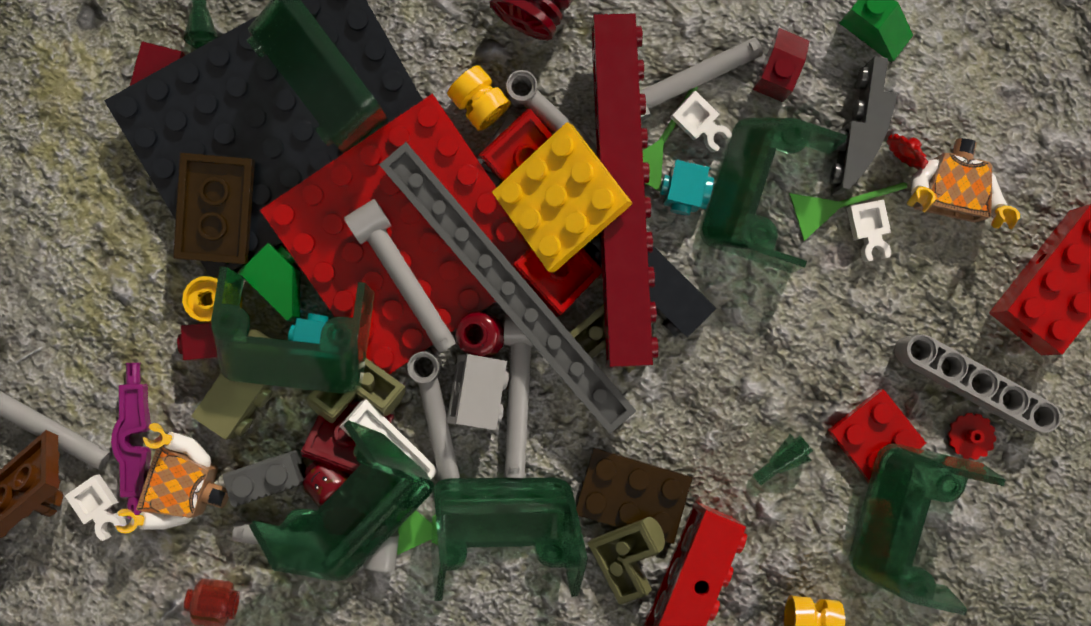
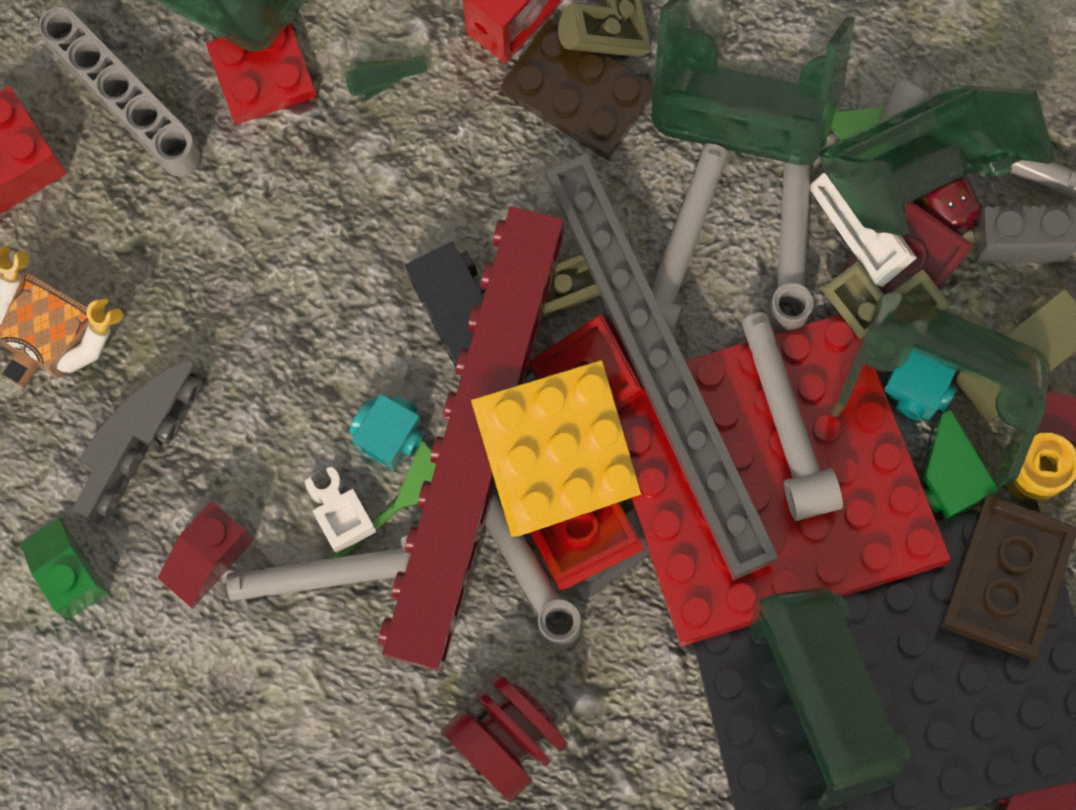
camera: 150 degrees left, 10 degrees down
yellow wheel [447,65,511,131] -> none
light grey brick [447,354,509,430] -> none
dark red head [456,312,504,357] -> none
clear green windscreen [700,118,847,273] -> none
bright green piece [789,182,907,241] -> none
white plate [847,200,891,263] -> none
red piece [886,134,928,170] -> none
red piece [947,413,997,460] -> none

